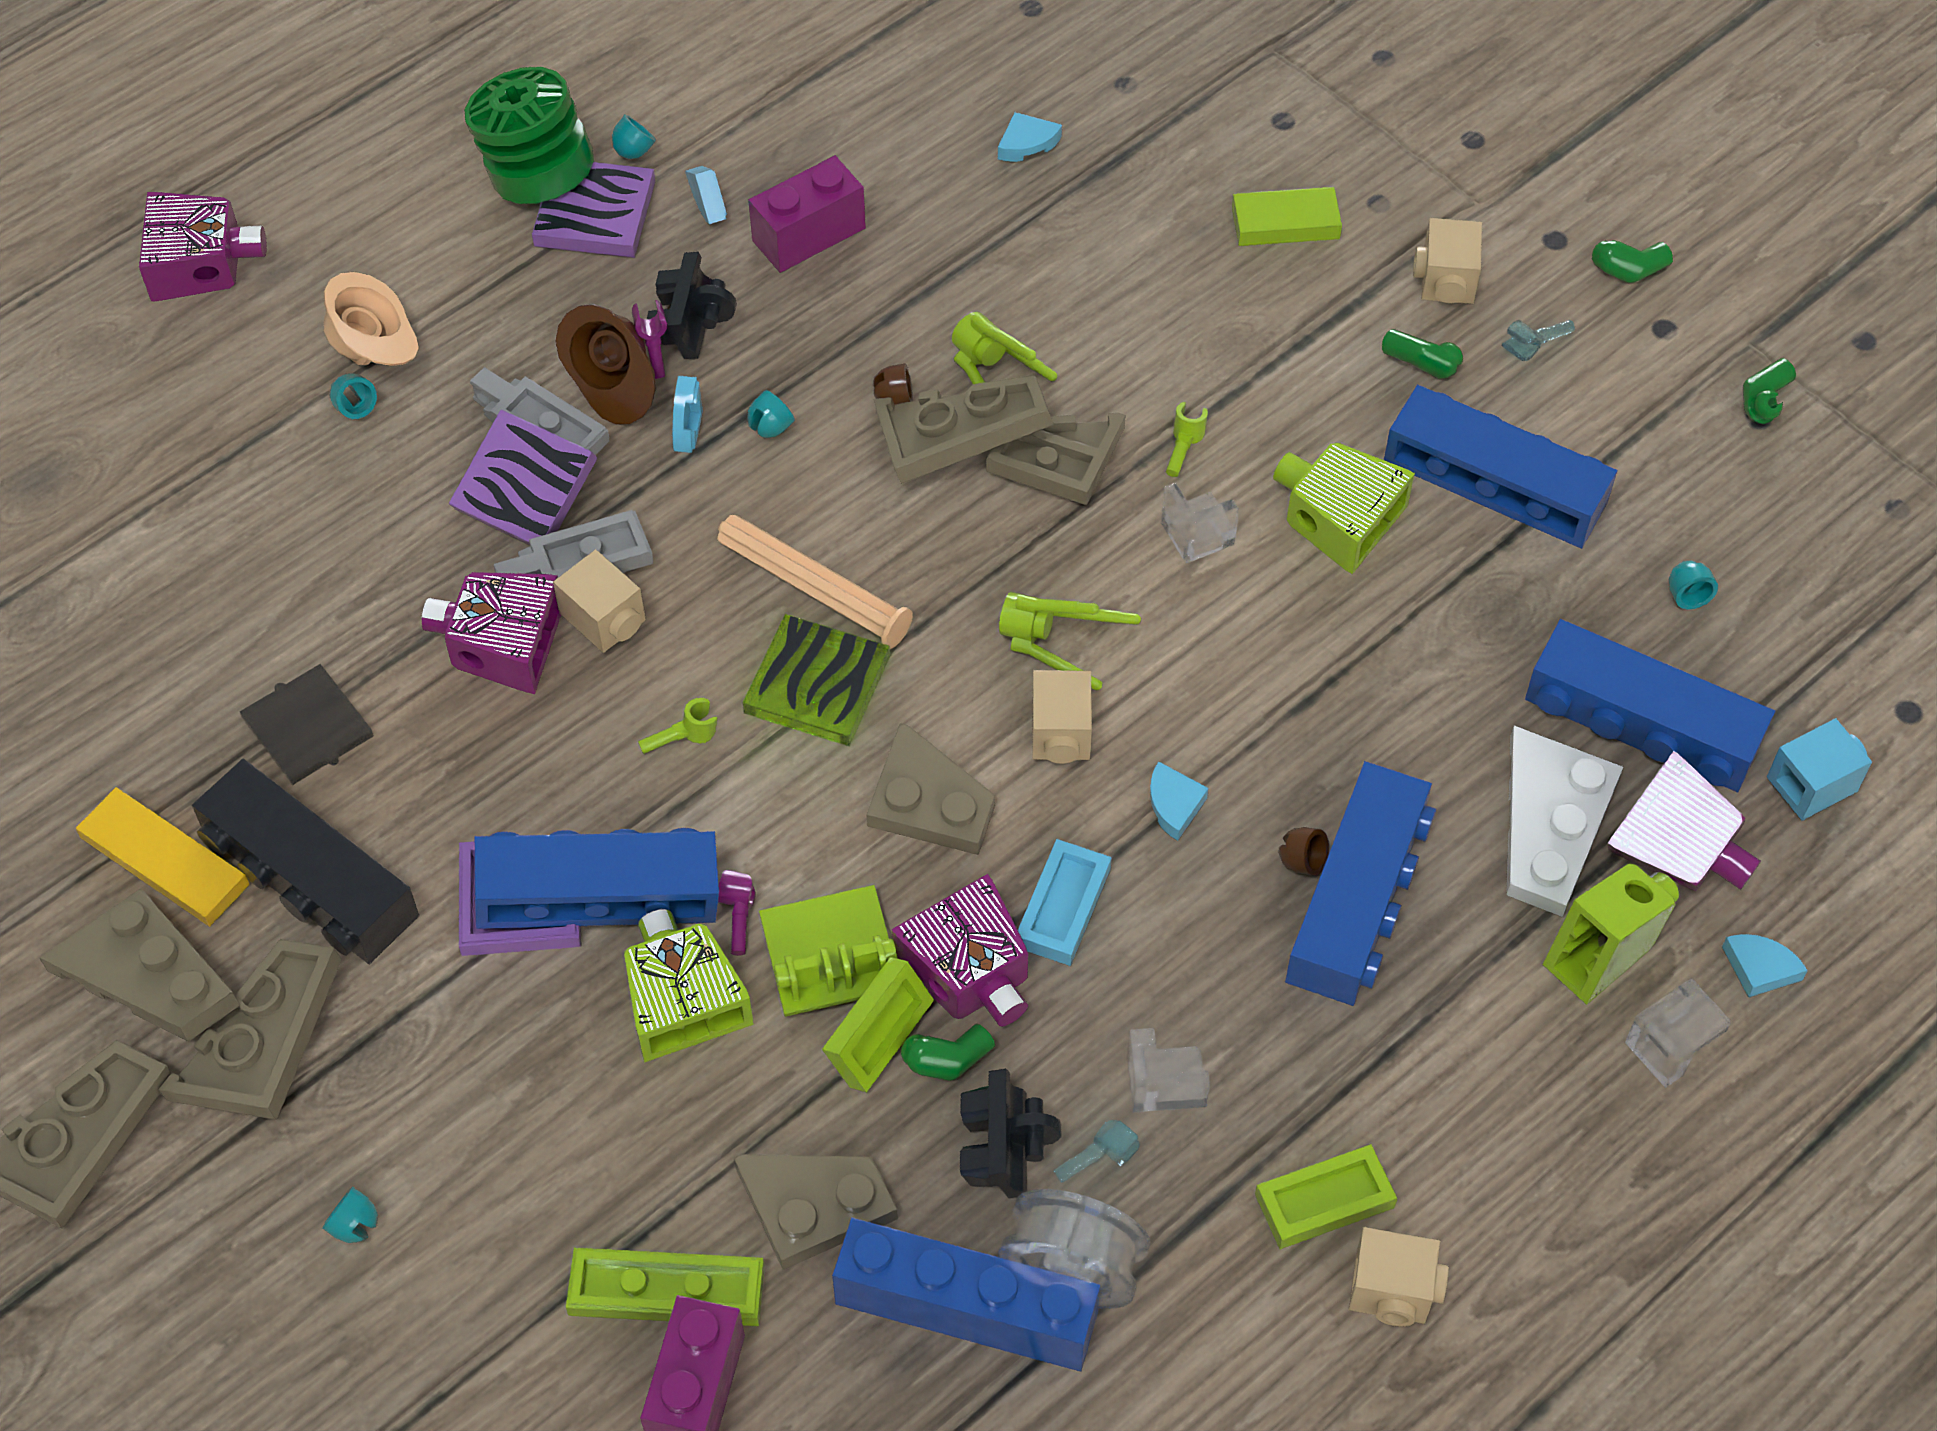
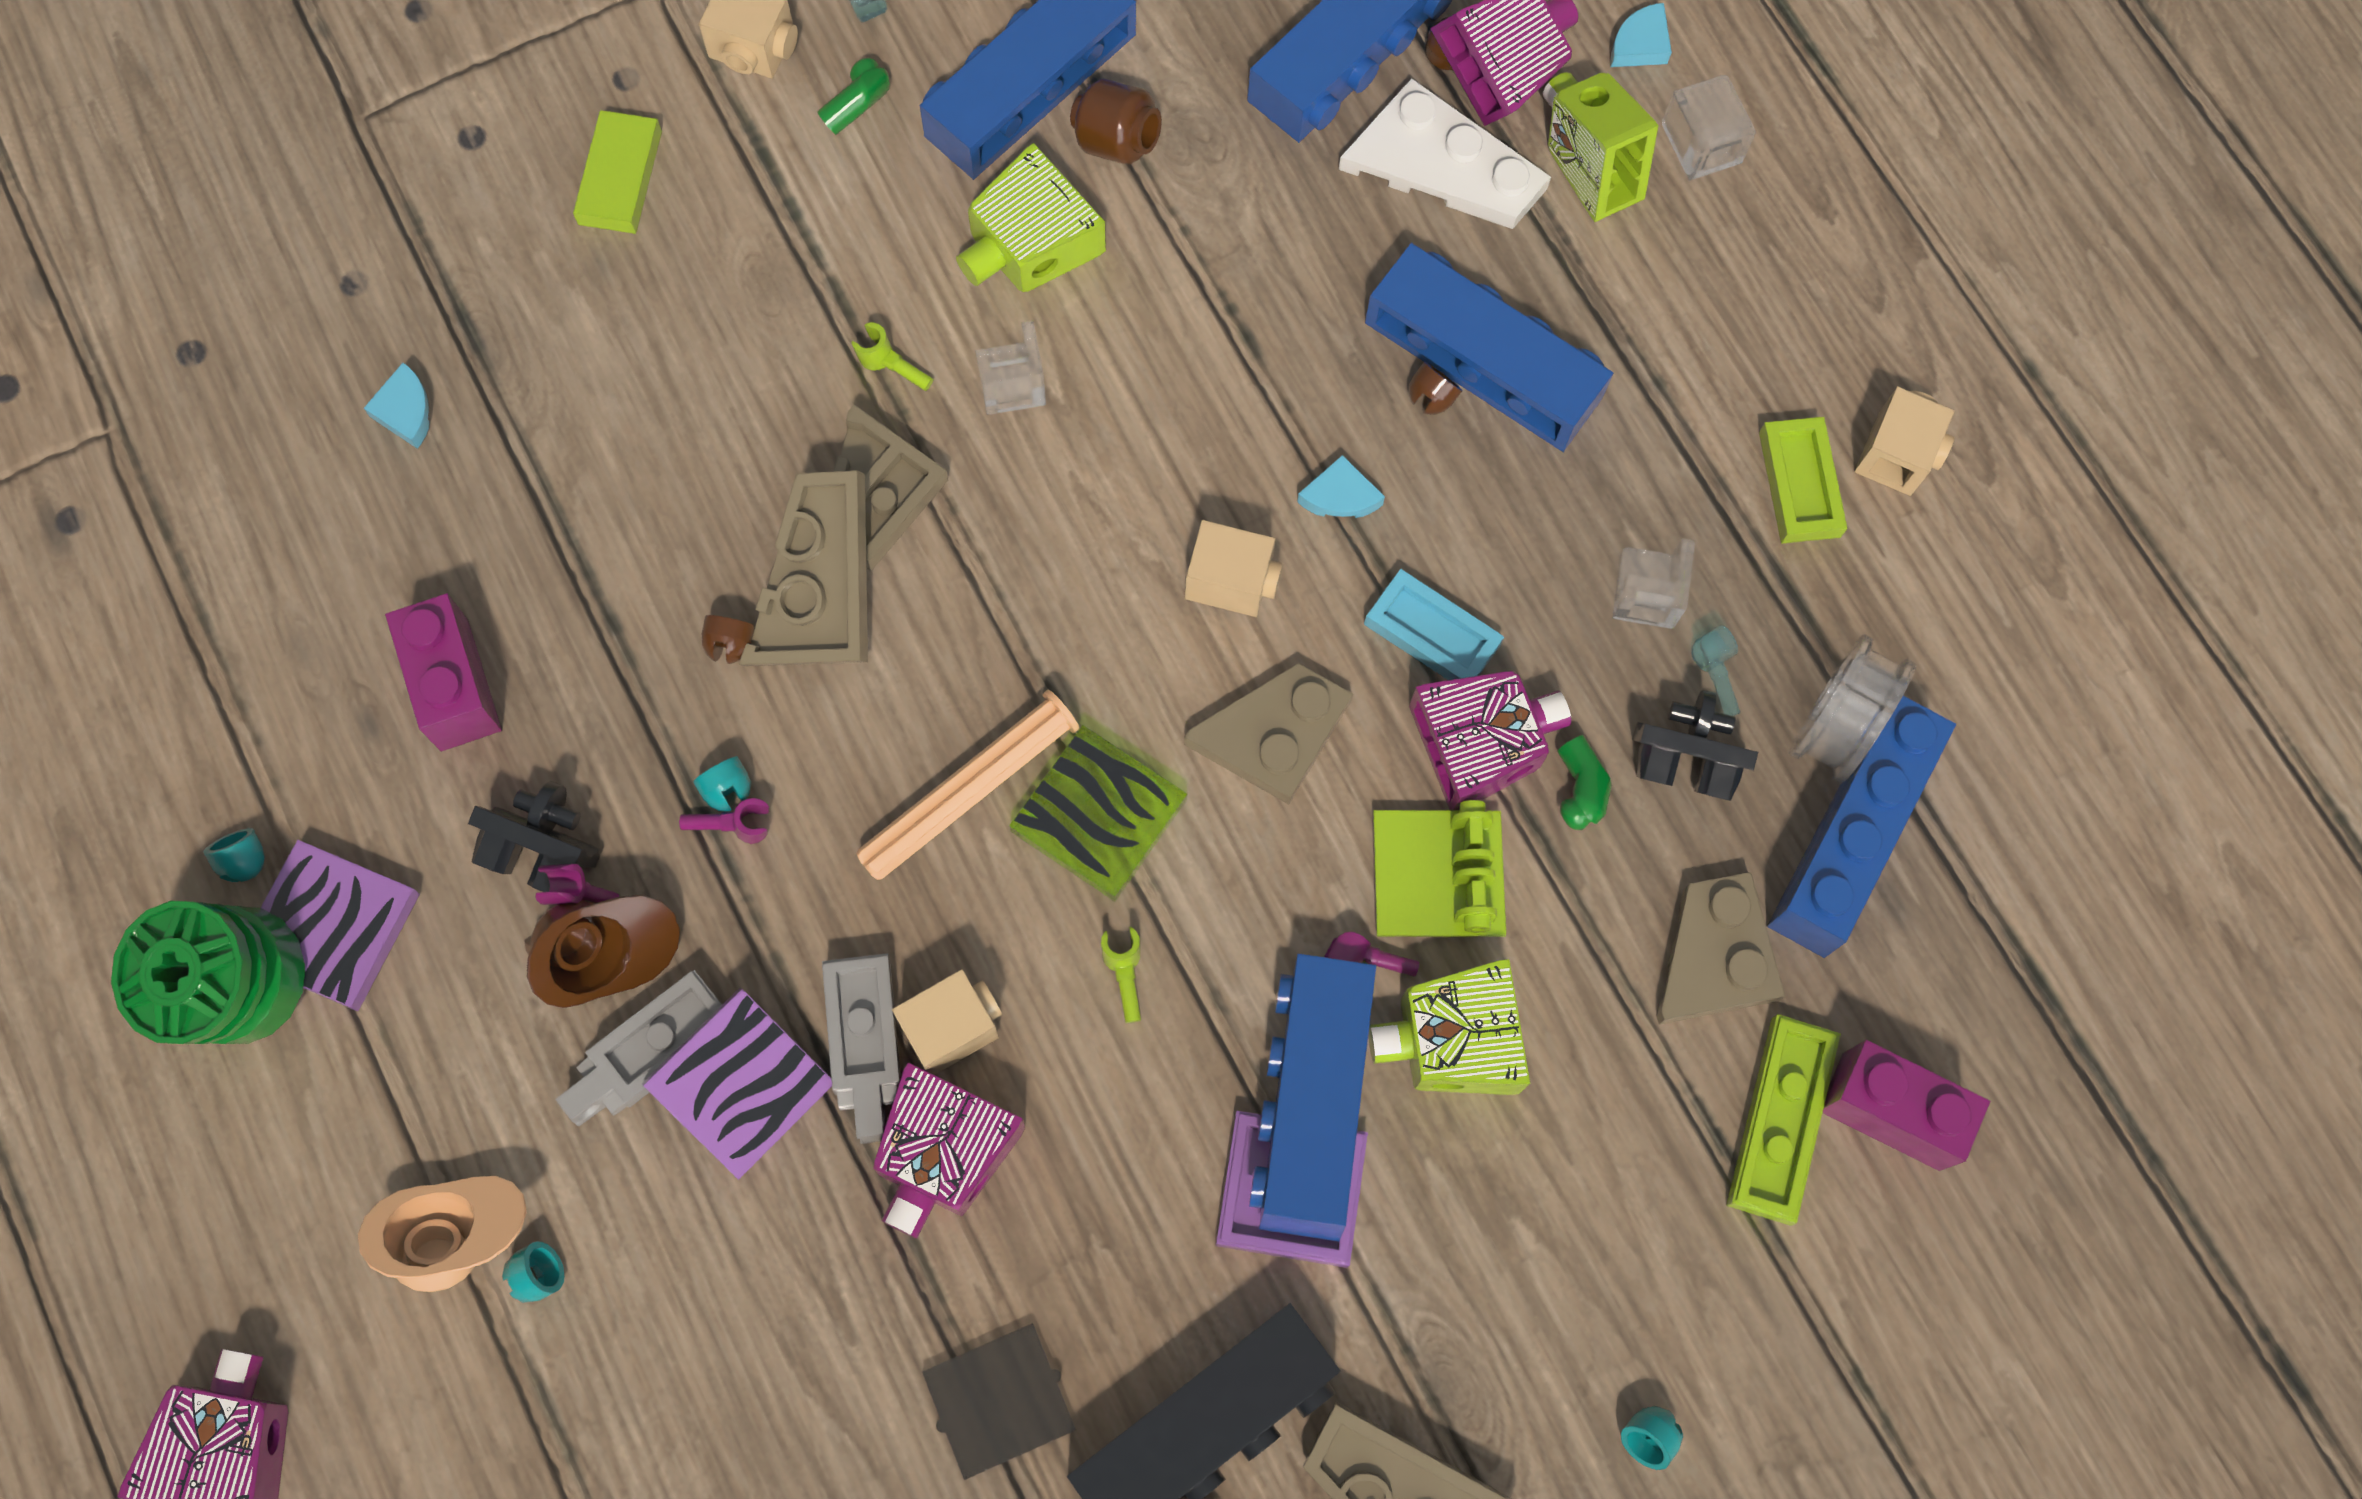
camera: 80 degrees left, 15 degrees up
medium azure tile [672,376,703,453] -> none
medium azure tile [685,166,727,224] -> none
lime tile [822,957,934,1093] -> none
lime plant [952,312,1058,384] -> none
lime plant [999,592,1141,691] -> none
none -> magenta hand [679,798,769,844]
none -> reddish brown head [1070,79,1162,164]

